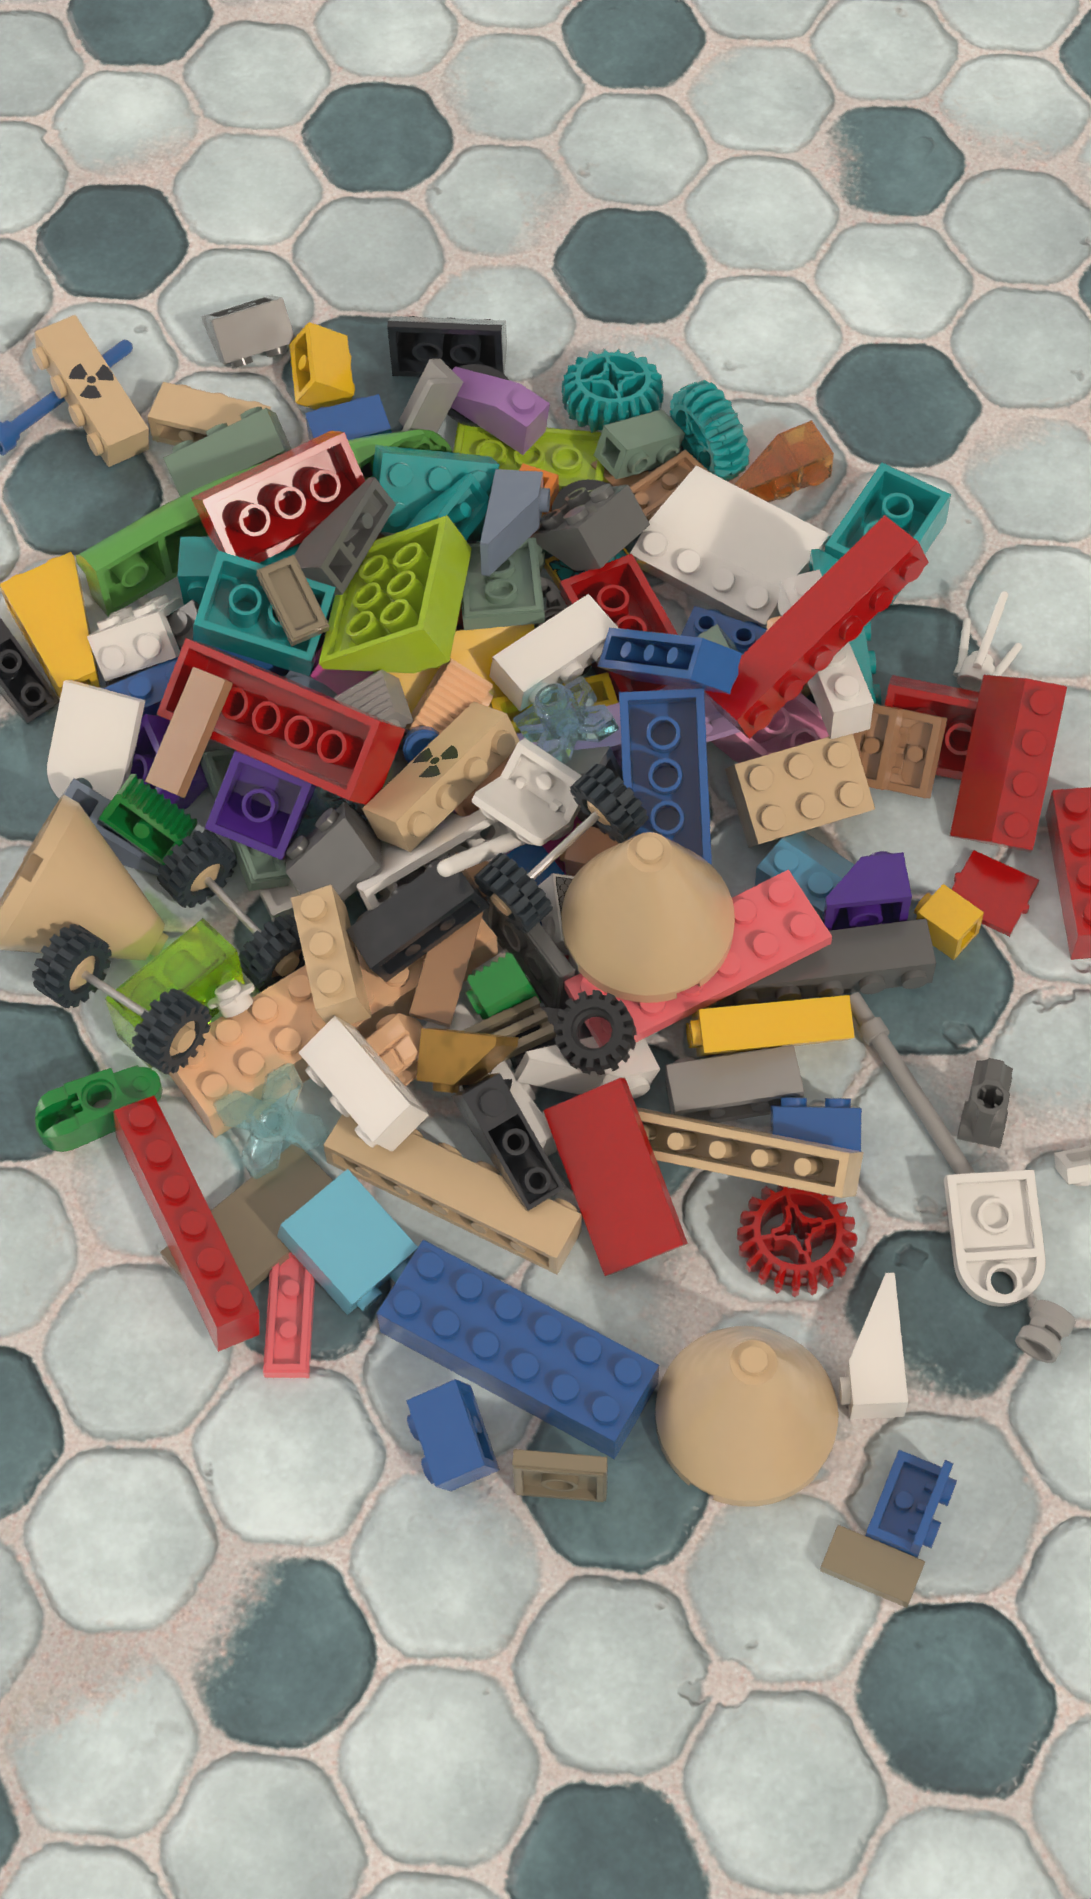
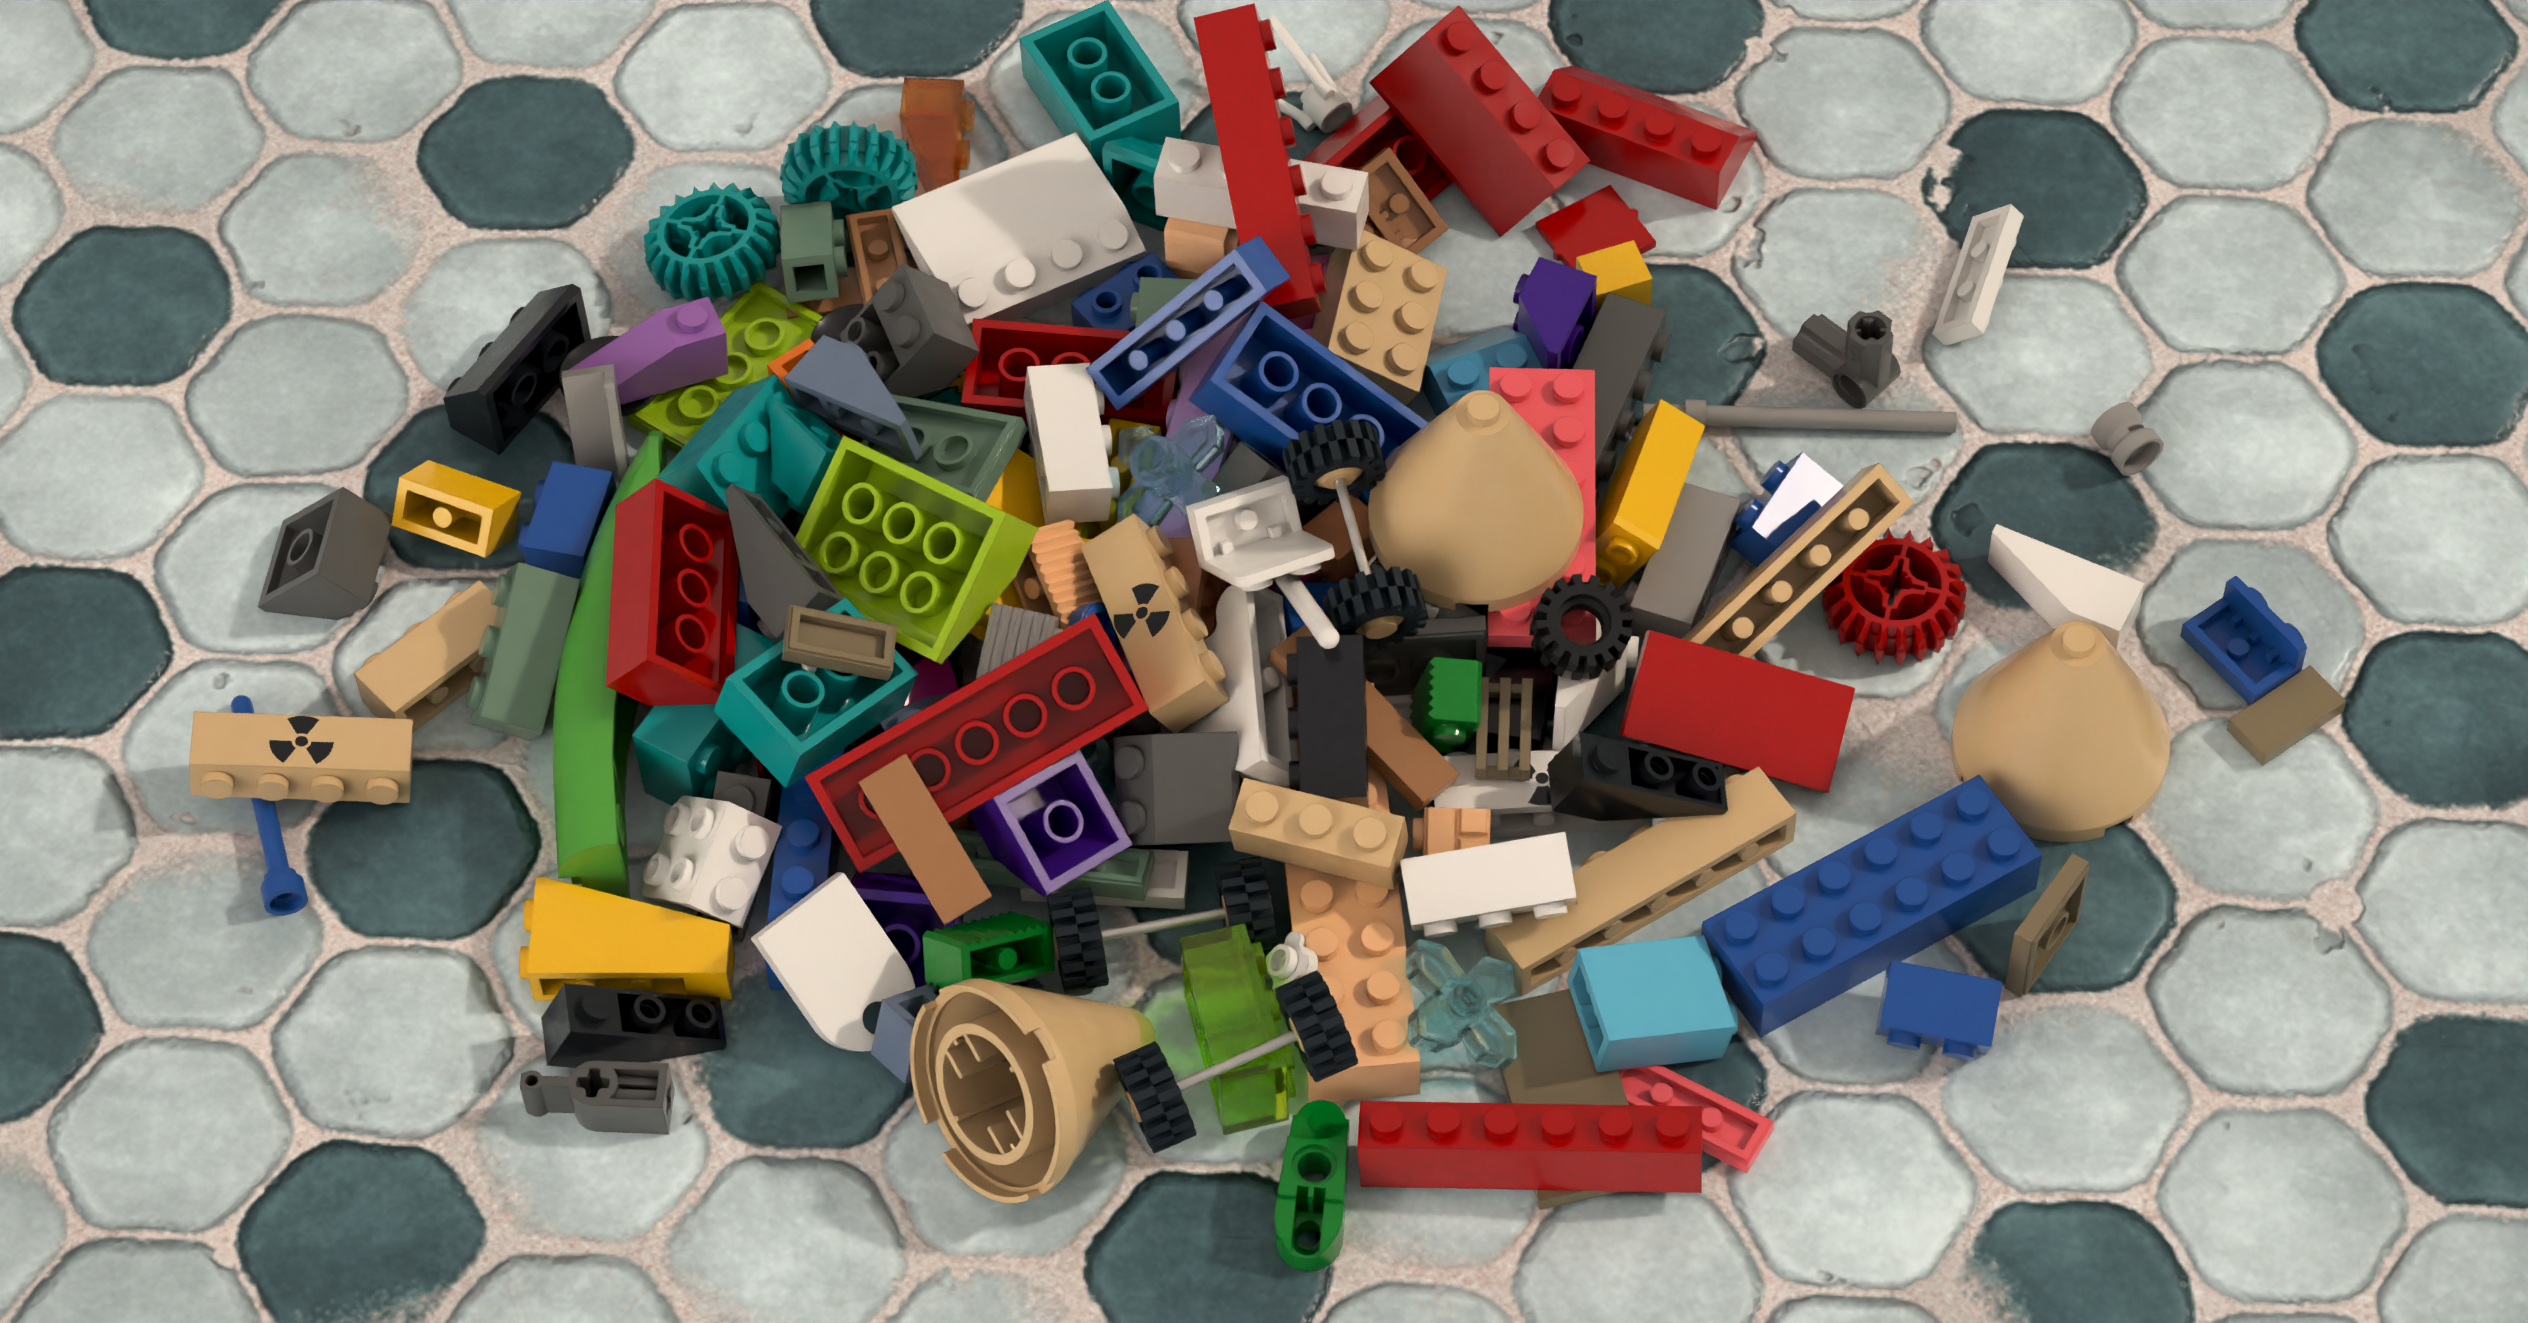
camera: 60 degrees left, 5 degrees down
pearl gold slope [416,1028,519,1093] -> none
white tile [944,1170,1046,1307] -> none

